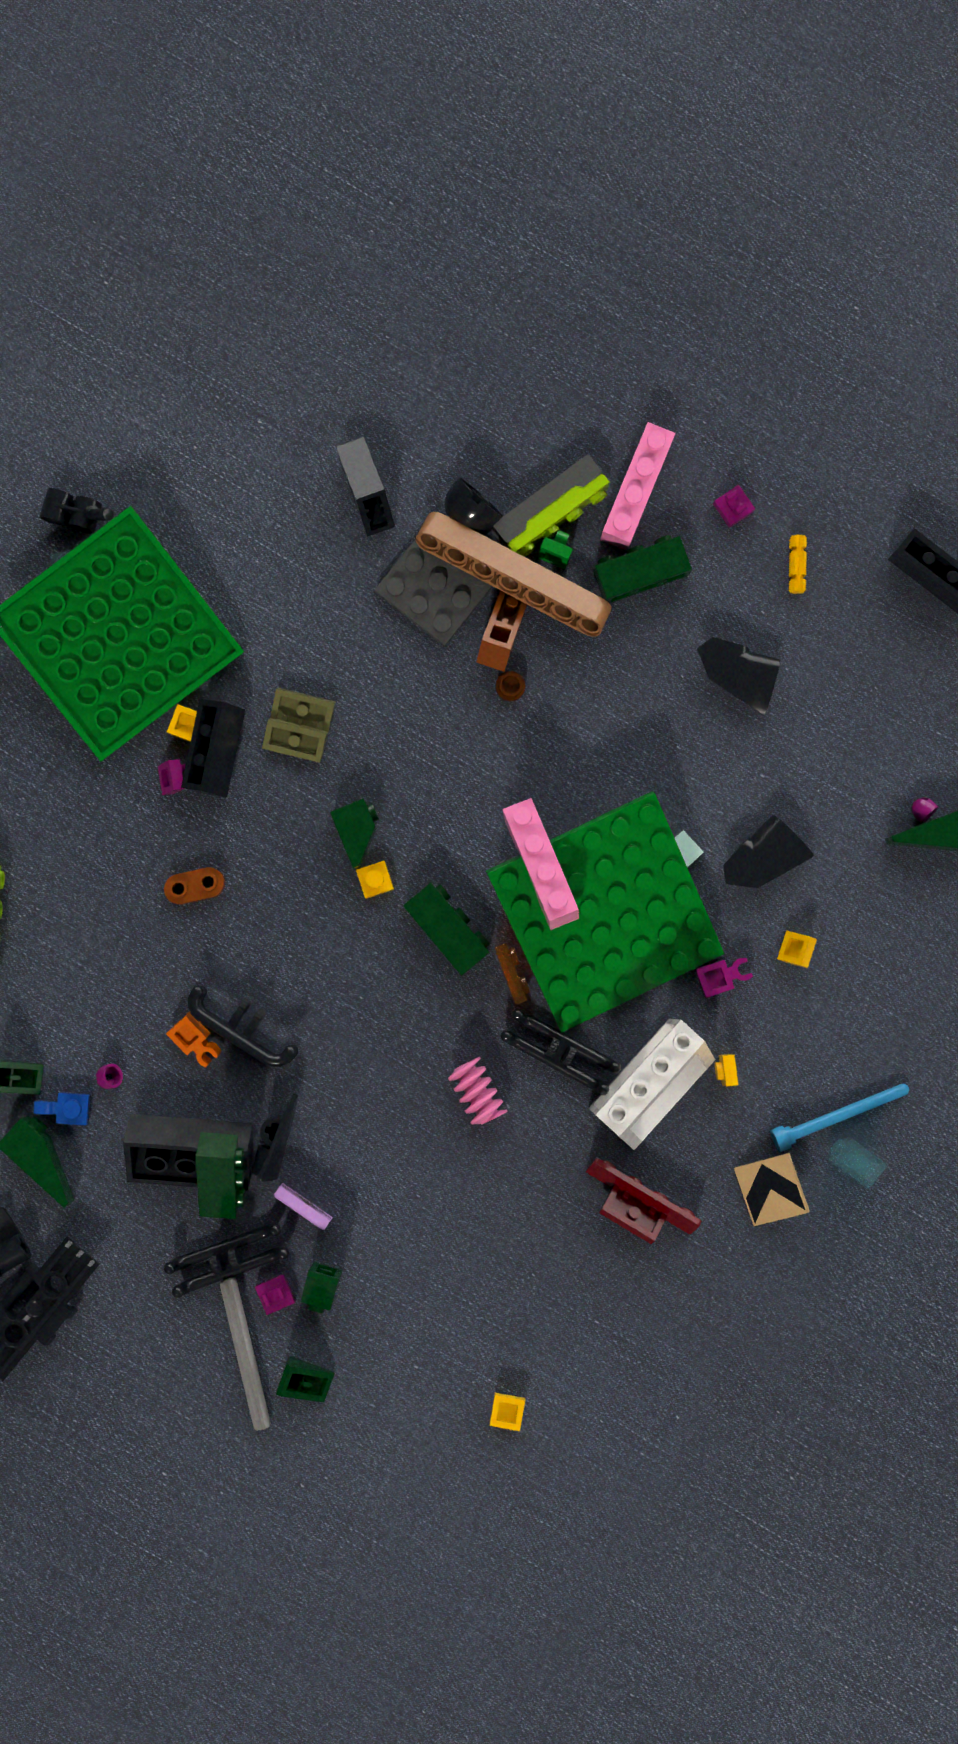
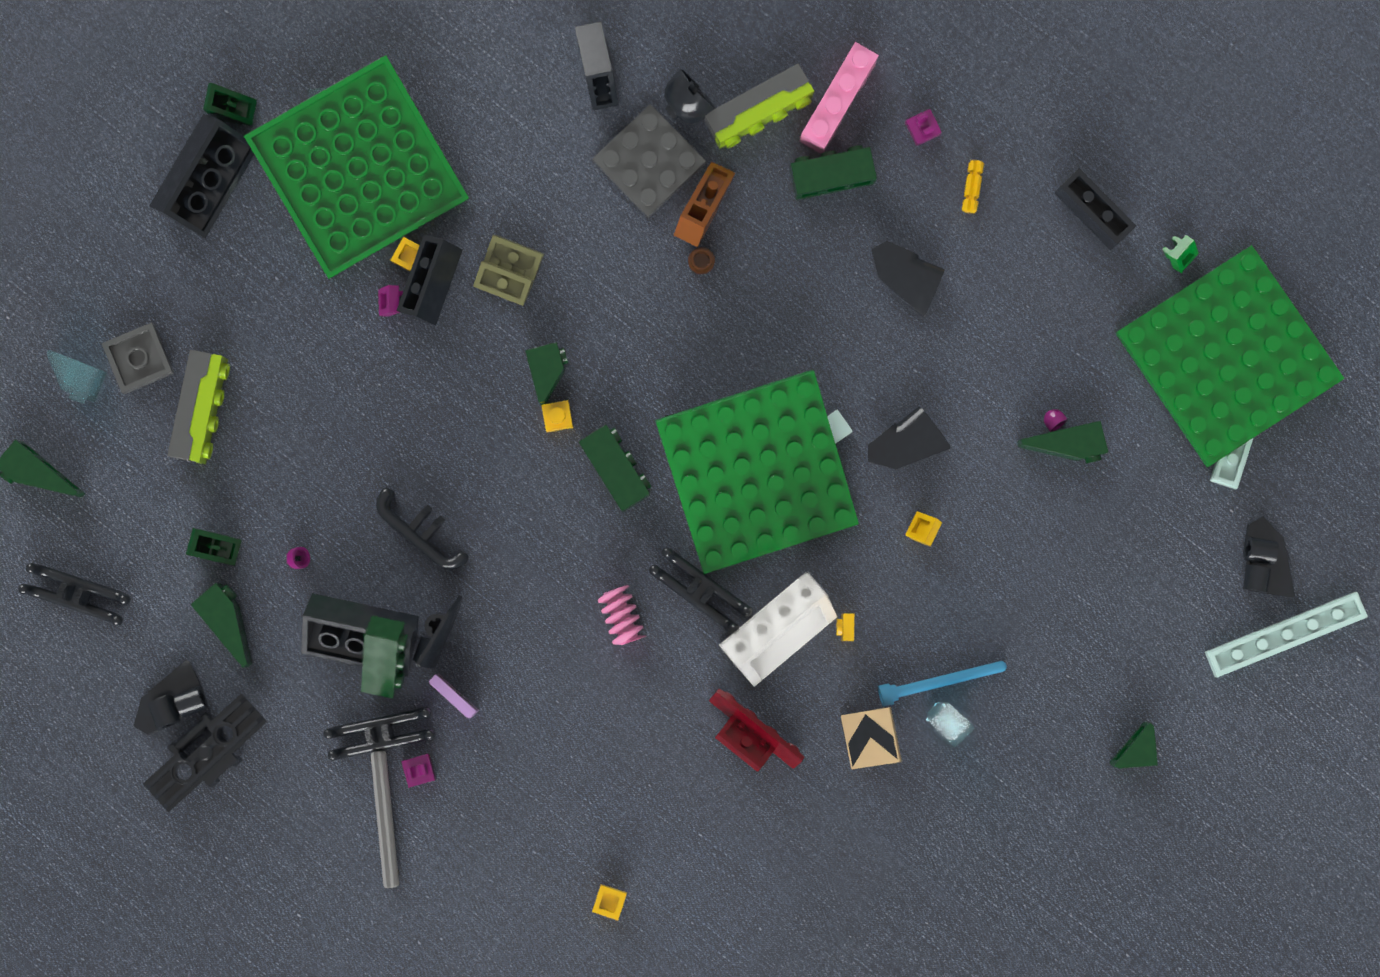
camera: 10 degrees right, 0 degrees up
blue plate [34,1092,90,1125] -> none
black beam [39,488,114,534] -> none
dark orange plate [164,867,225,905] -> none
orange plate [166,1011,222,1068] -> none
dark green slope [276,1356,335,1403] -> none
dark green slope [301,1262,343,1313] -> none
medium nougat beam [416,512,612,637] -> none
clear orange plate [494,943,530,1005] -> none
bright pink arch [502,798,579,930] -> none
green tile [538,530,573,570] -> none
magenta plate [695,958,753,998] -> none

